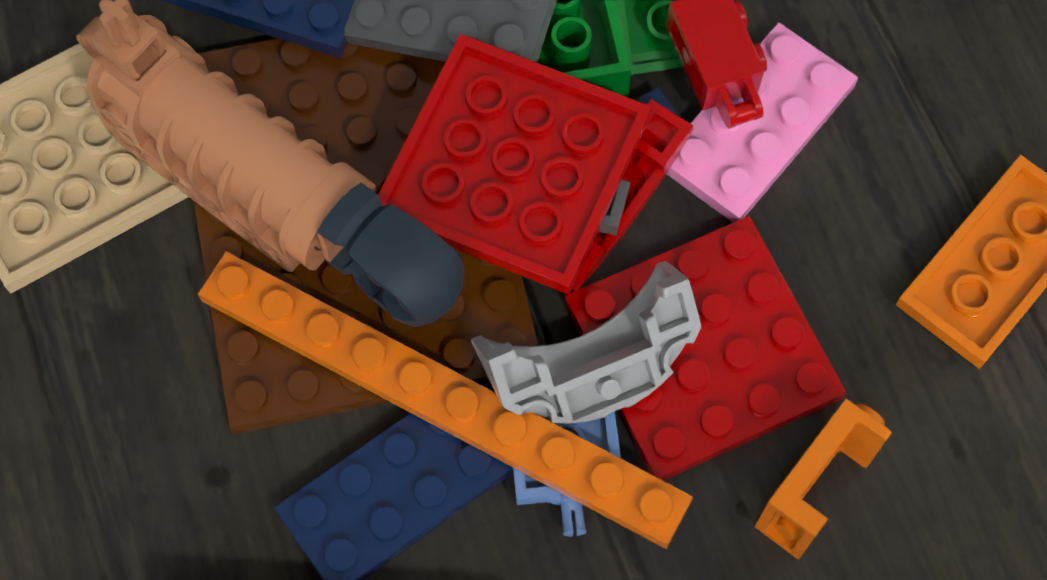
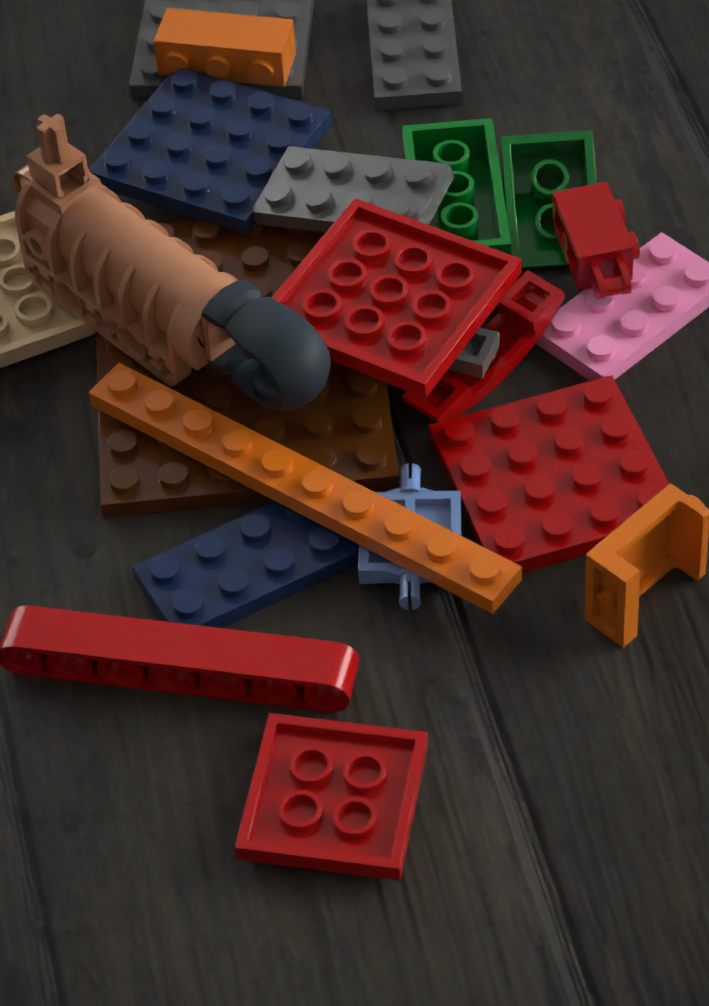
camera: 10 degrees right, 20 degrees down
light grey windscreen [471,261,701,424] -> none

